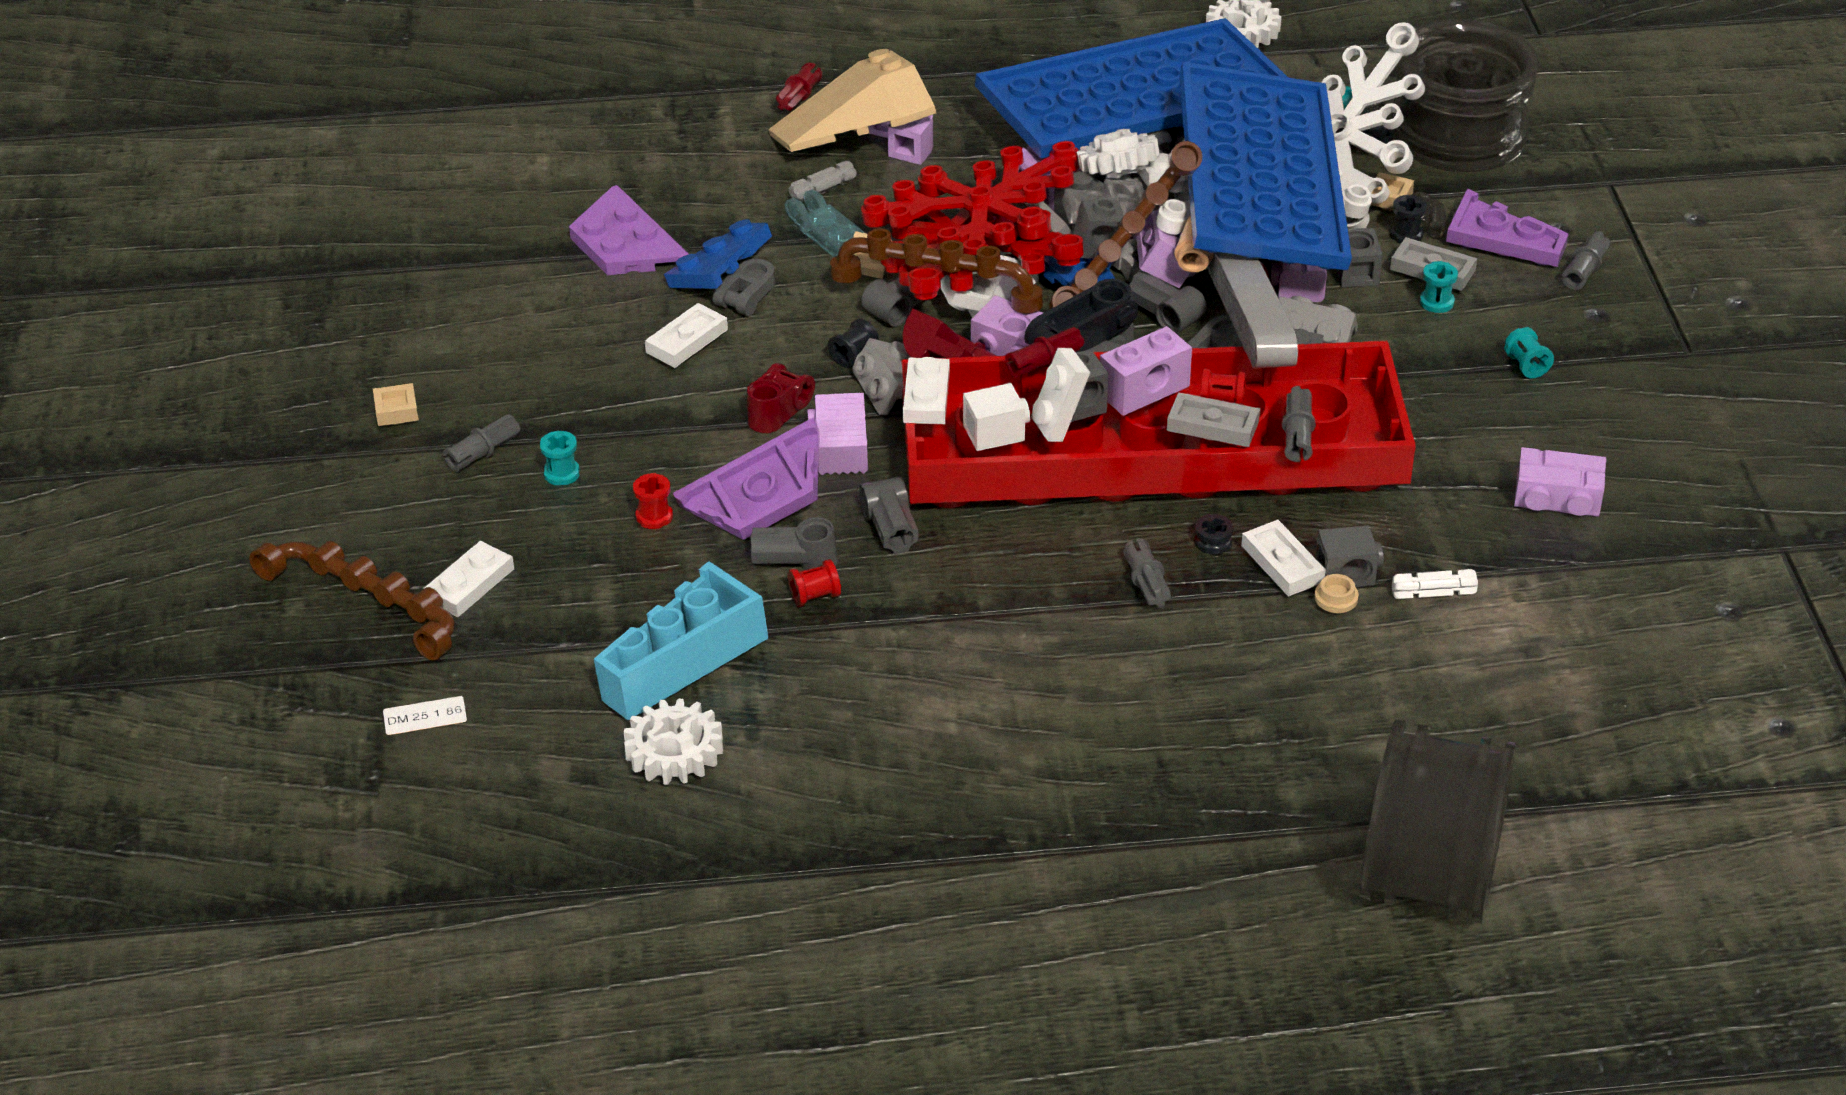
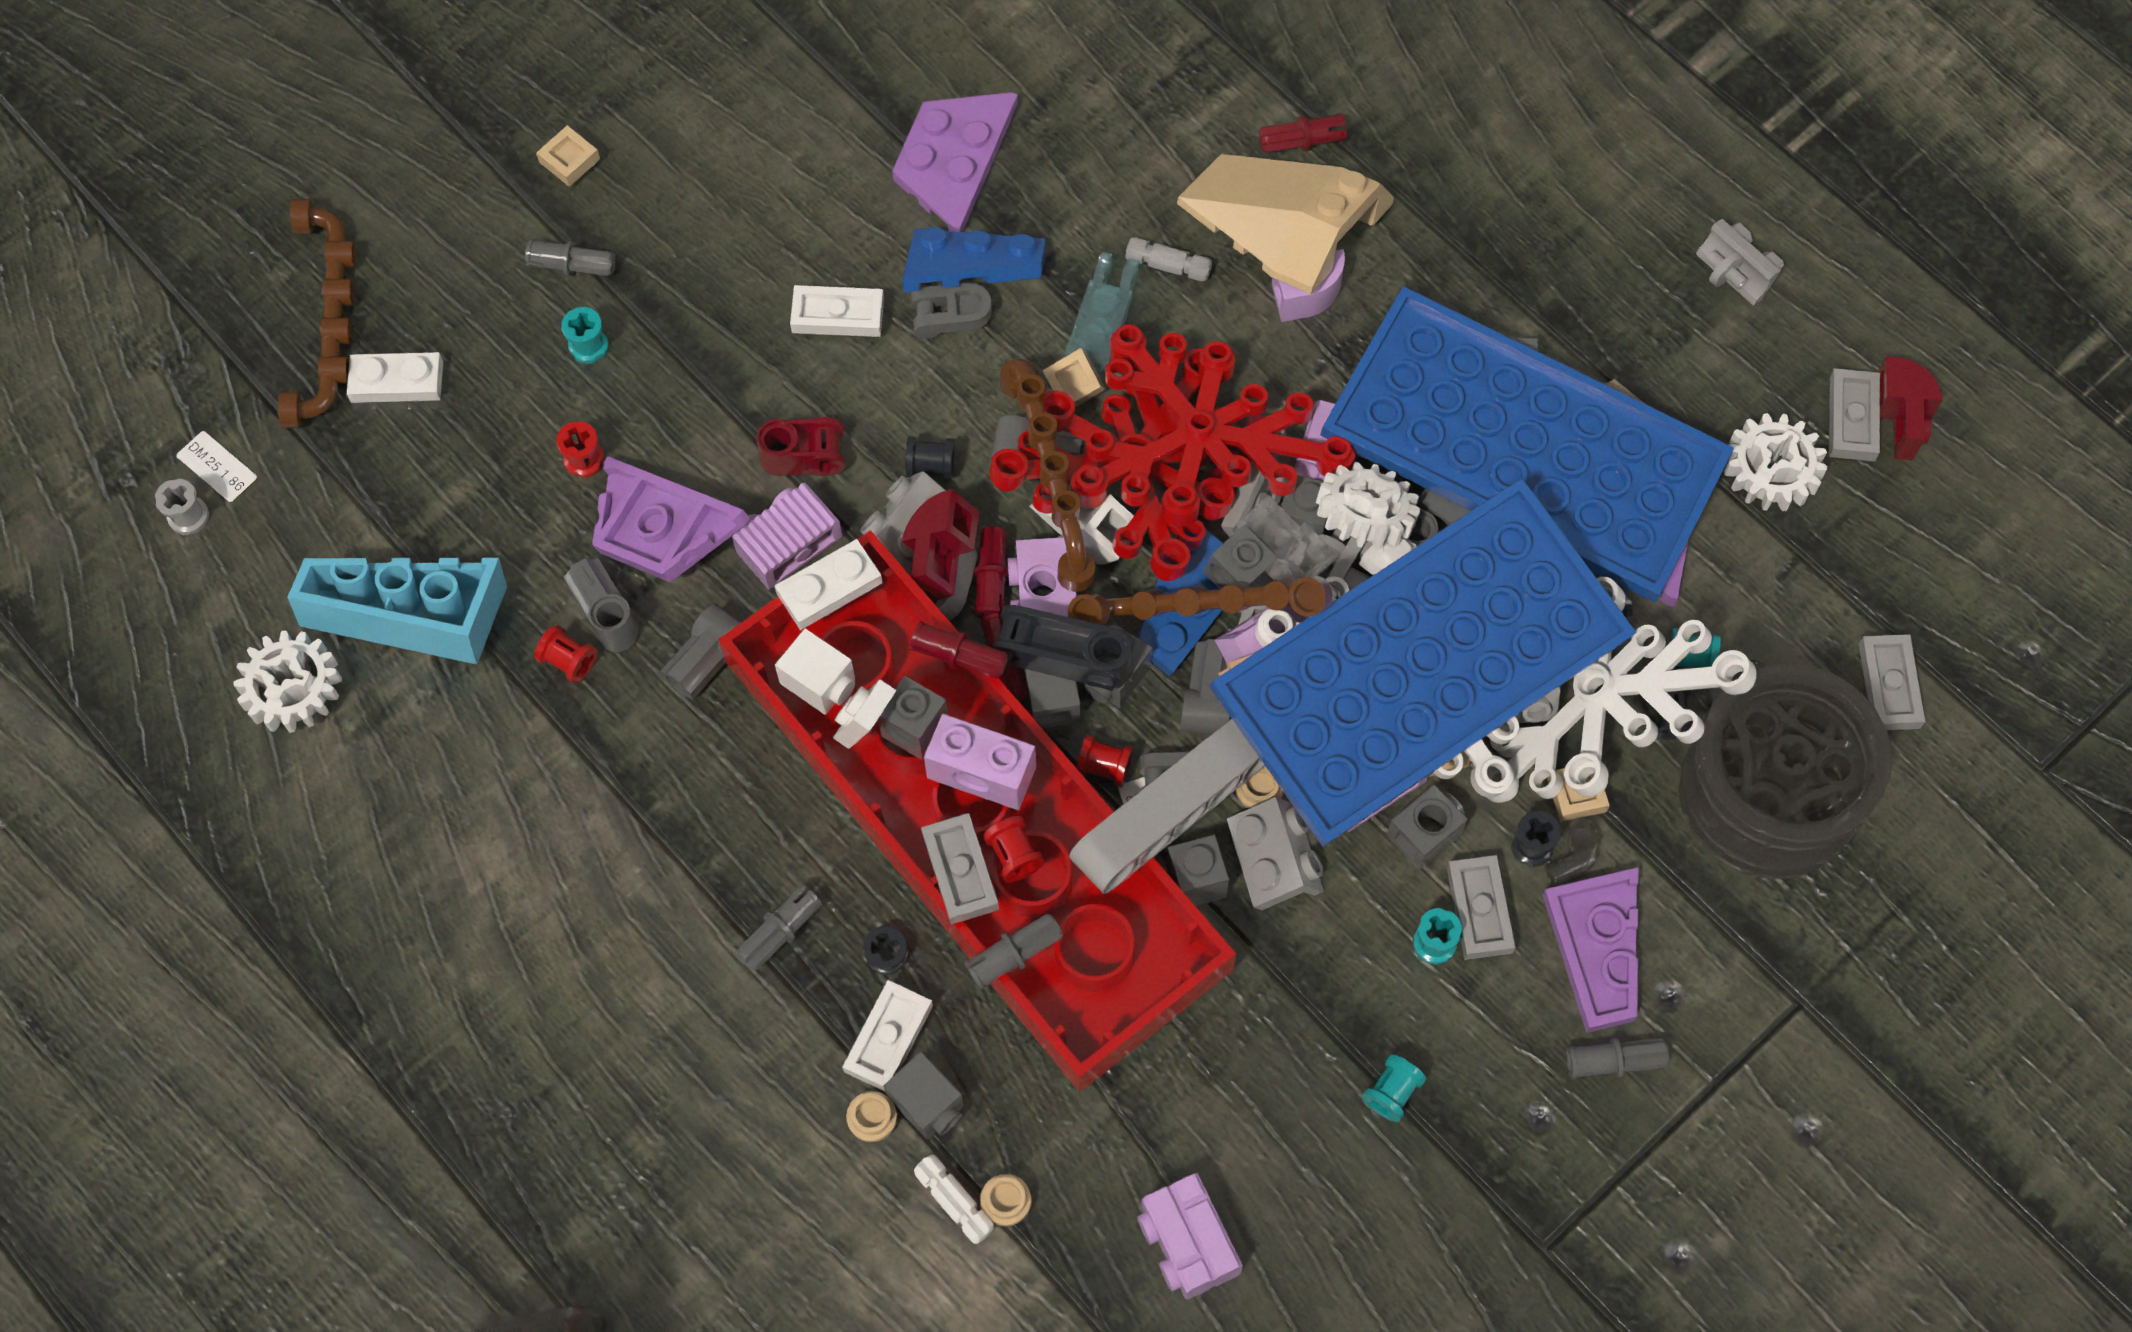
camera: 55 degrees right, 25 degrees up
none -> light grey bush [155,479,209,535]
none -> tan plate [980,1174,1031,1226]

